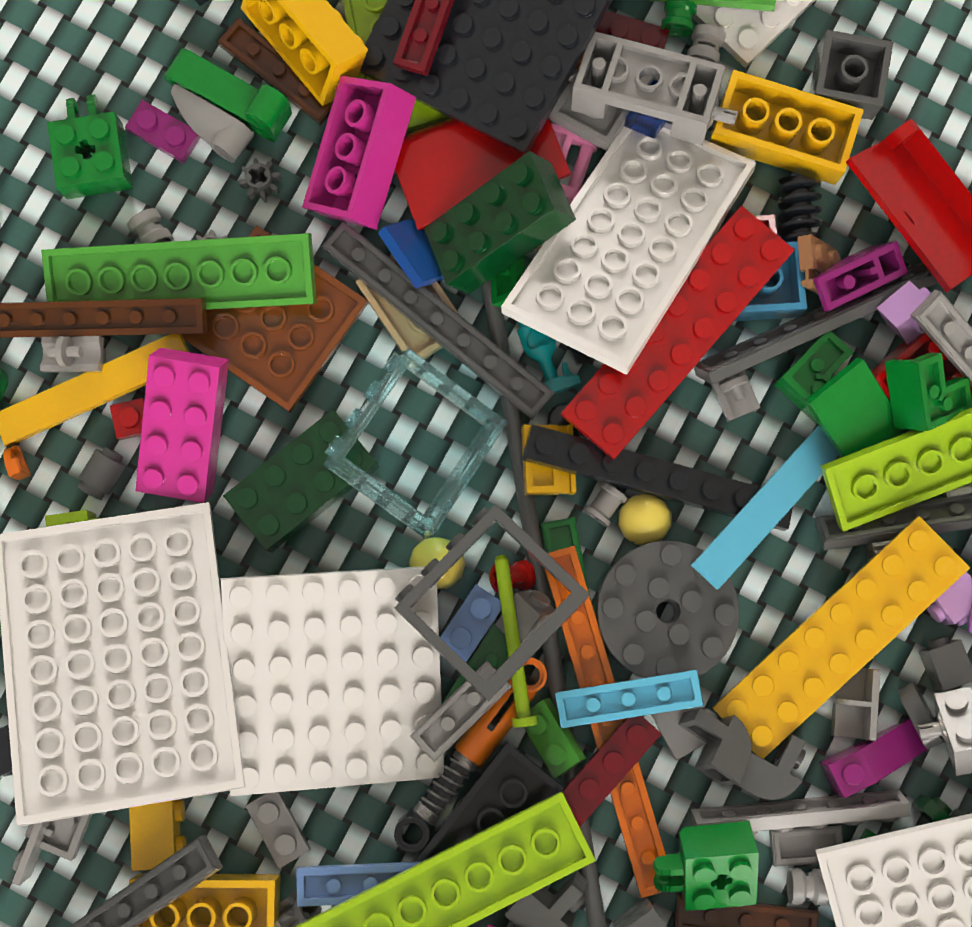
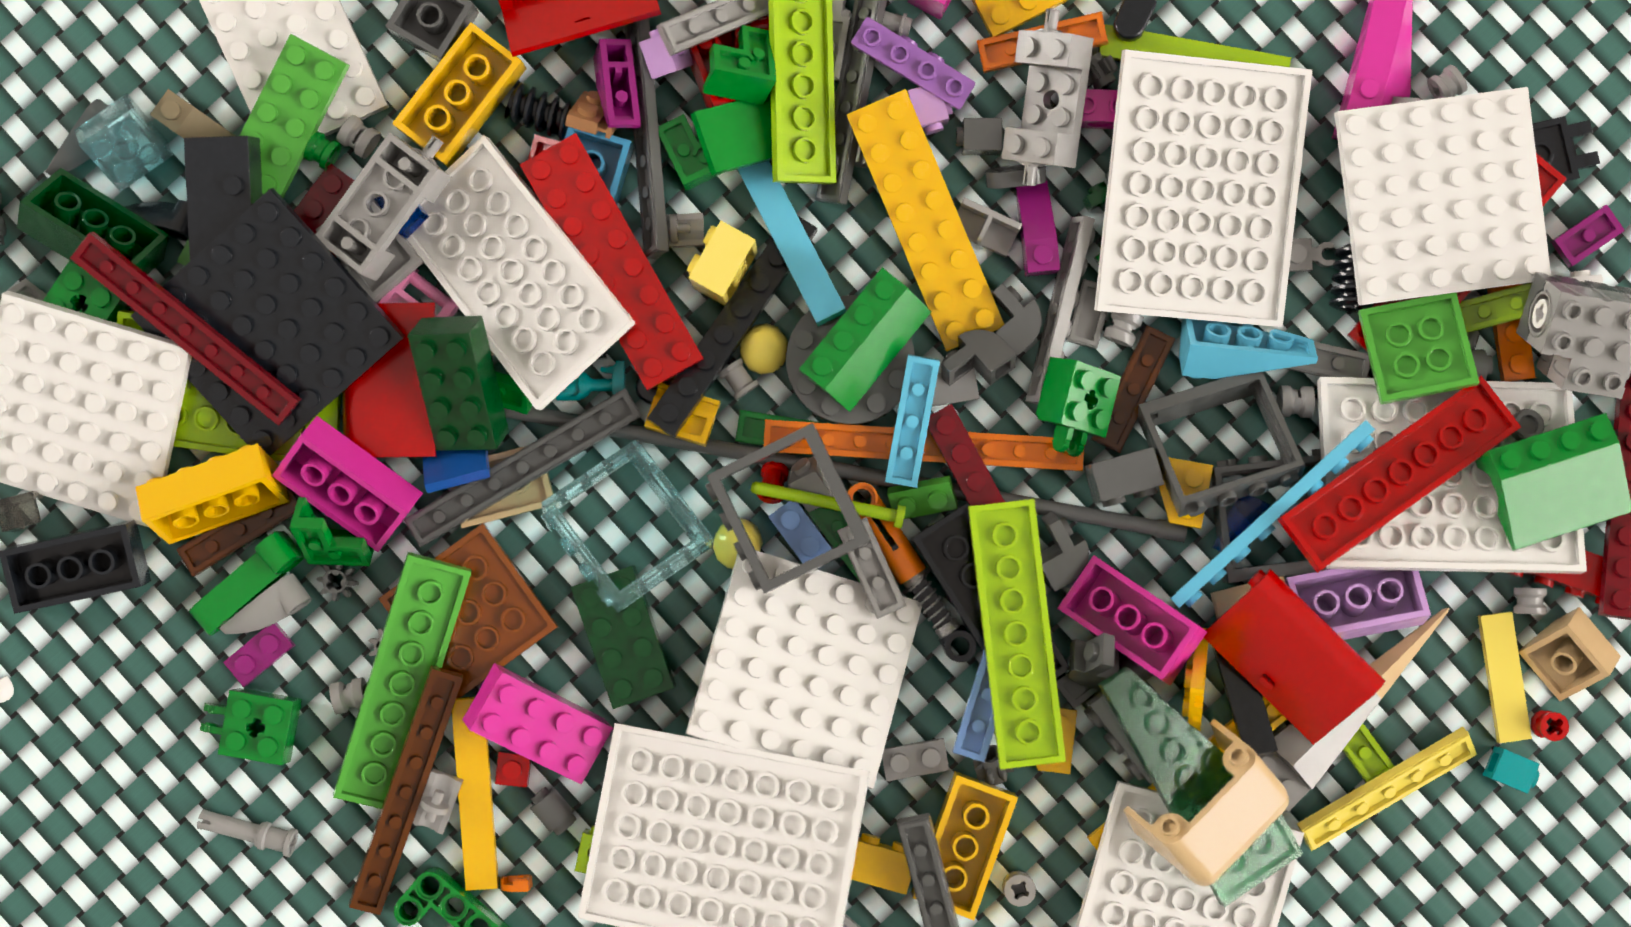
camera: 65 degrees left, 5 degrees up
none -> green panel [289,497,374,566]
none -> light yellow brick [687,220,758,306]
none -> green slope [799,267,931,413]

